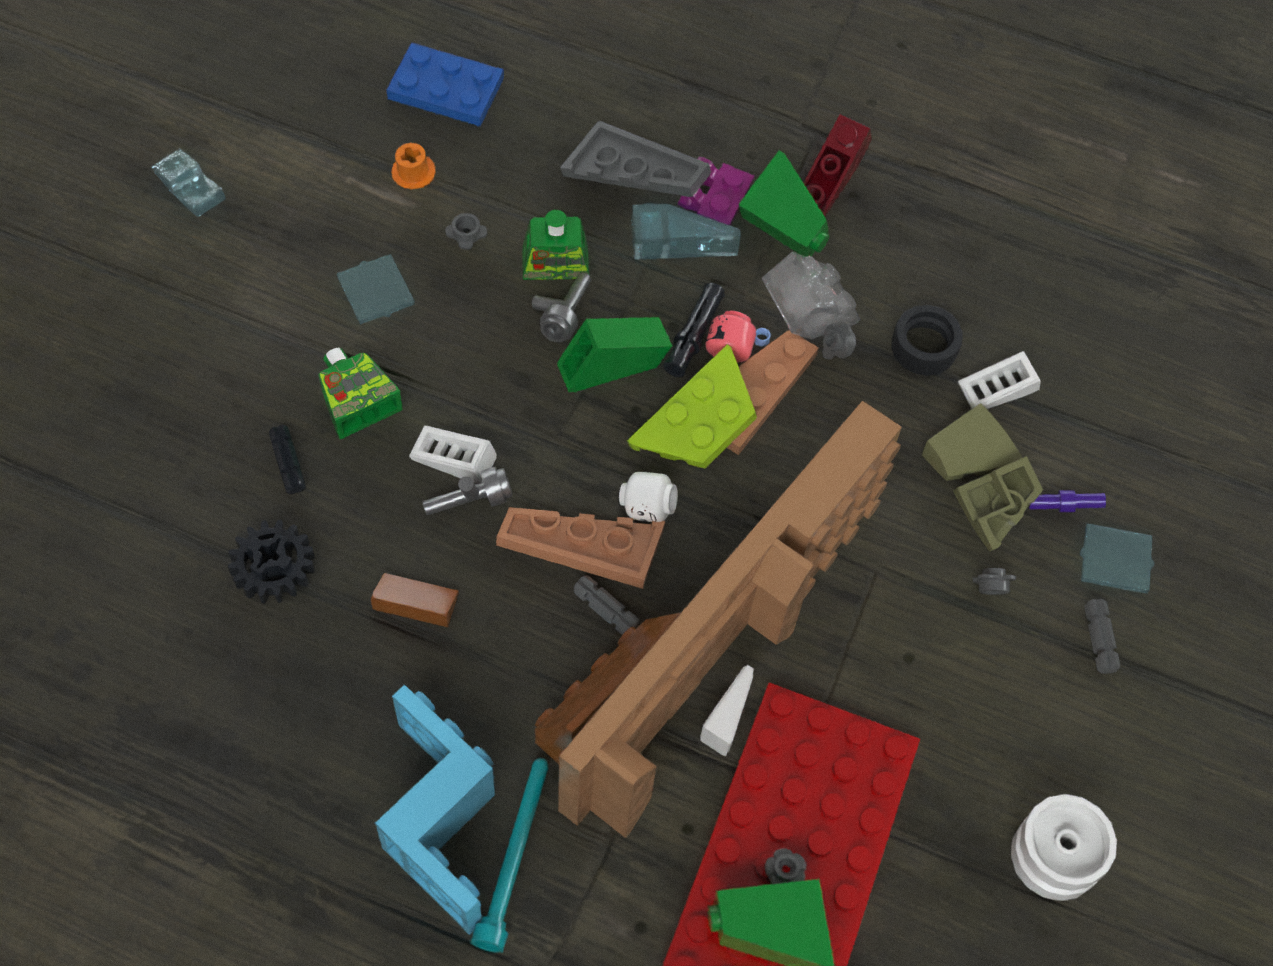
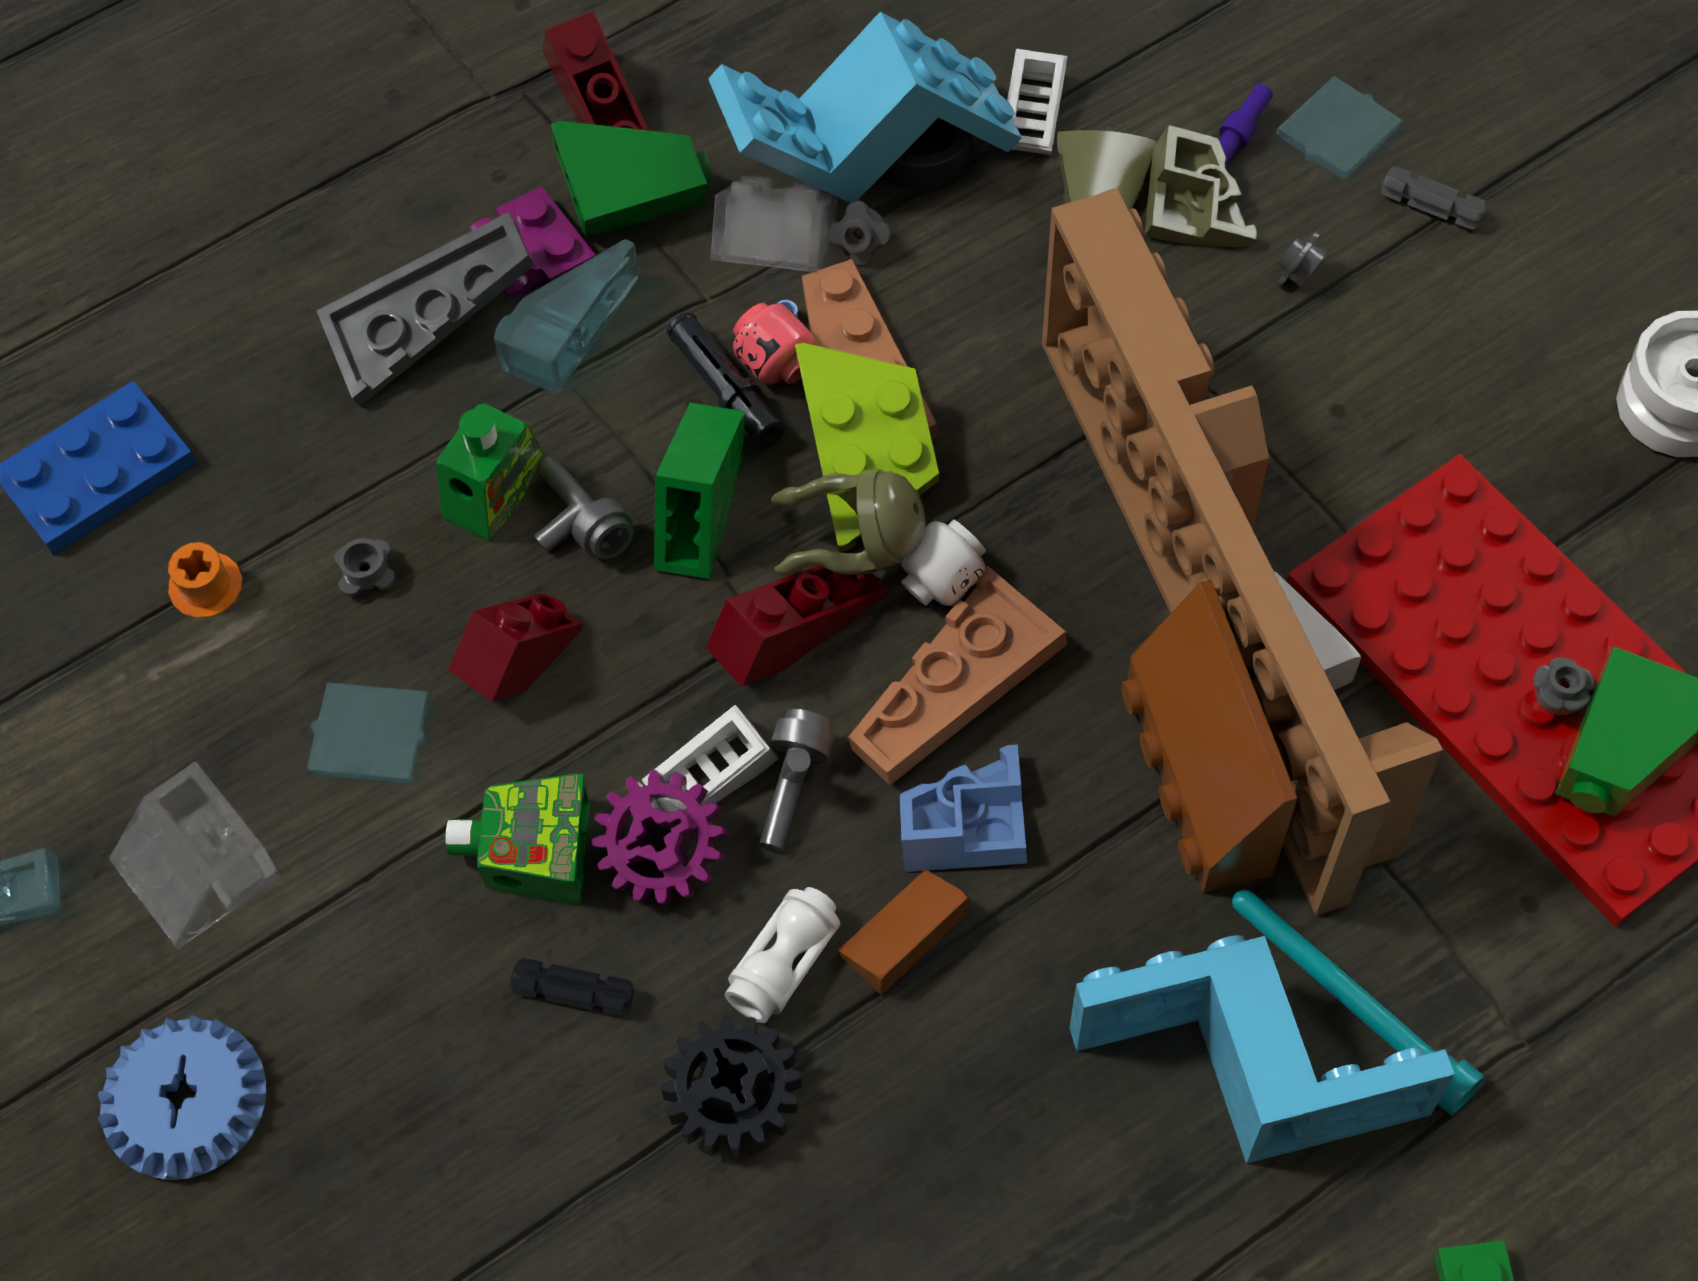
camera: 50 degrees left, 0 degrees up
dark grey axle [574,575,640,635] -> none
none -> medium blue gear [97,1015,267,1180]
none -> clear slope [109,761,280,950]
none -> dark red slope [448,594,584,702]
none -> magenta gear [592,770,728,905]
none -> dark red slope [706,565,888,687]
none -> medium azure bracket [708,11,1022,203]
none -> white piece [725,887,840,1023]
none -> olive hair [771,469,925,575]
none -> medium blue slope [900,744,1027,872]

